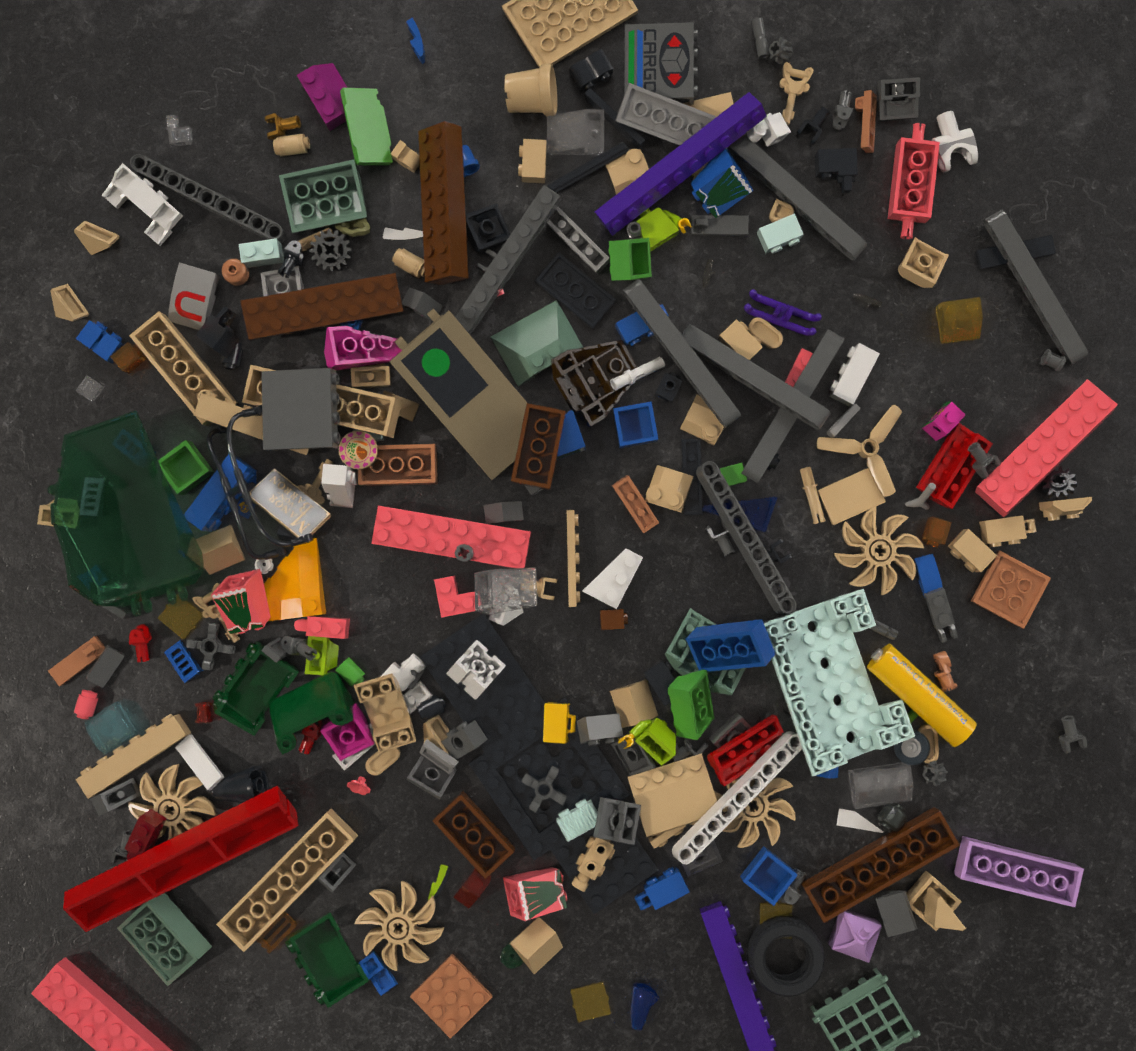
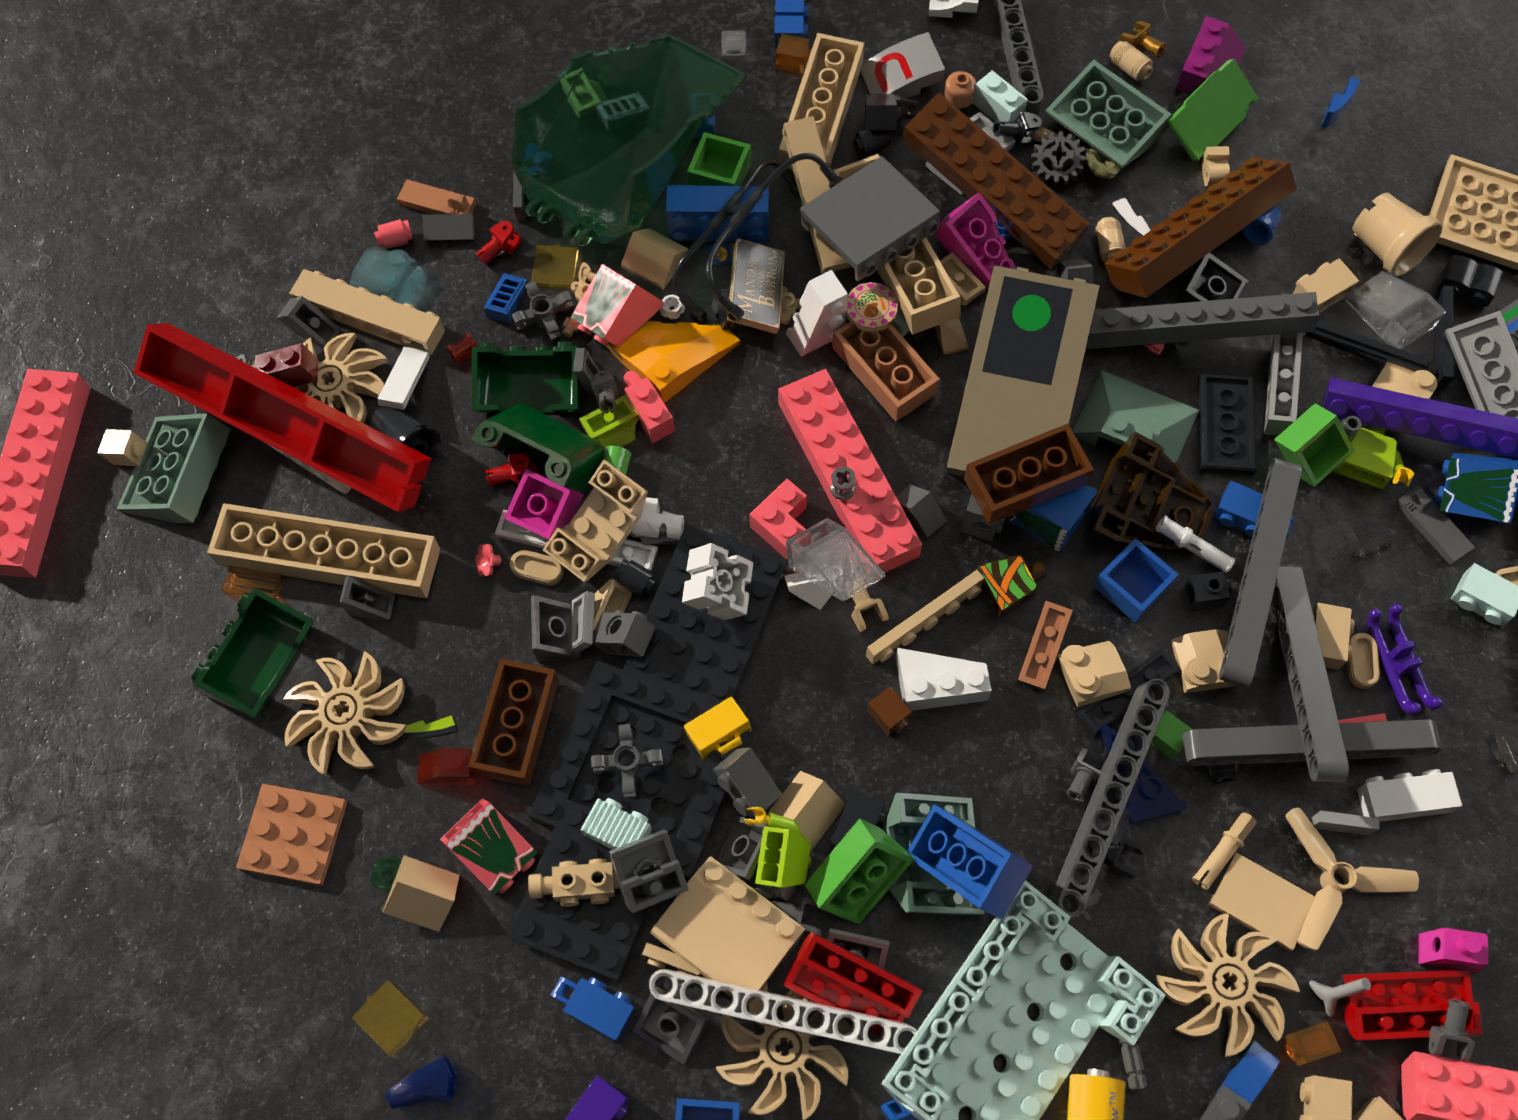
camera: 50 degrees right, 20 degrees down
blue slope [359,951,398,996] -> none
none -> tan brick [97,429,148,466]
none -> torso [977,555,1047,619]

